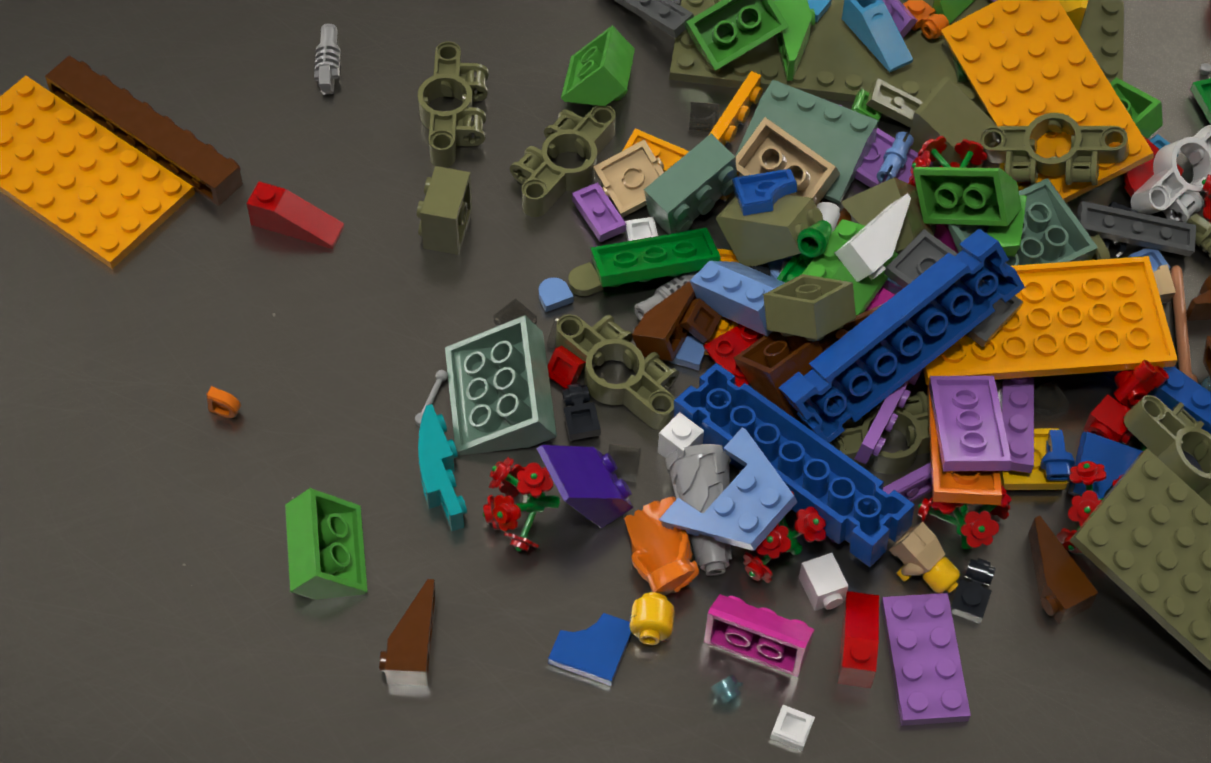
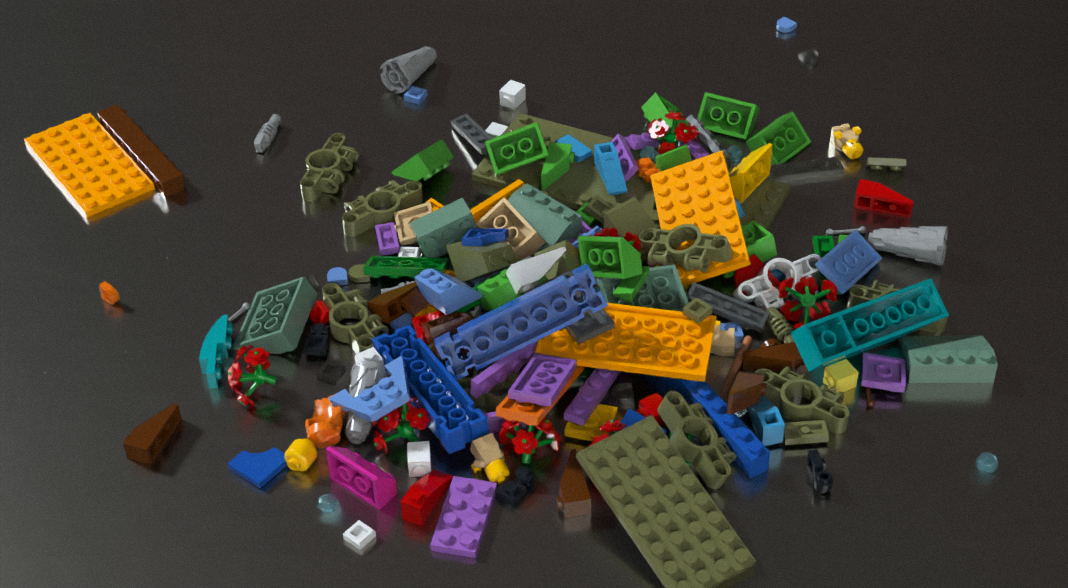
camera: 20 degrees right, 15 degrees down
red slope [246,181,344,249] -> none
bright green slope [285,488,368,600] -> none
olive brick [417,166,472,255] -> none
dark purple slope [536,445,634,528] -> none
olive brick [763,274,856,341] -> none
green cone [797,220,832,257] -> none
blue piece [1040,430,1075,481] -> none
red plate [1114,359,1169,407] -> none
none -> olive plate [683,297,713,324]

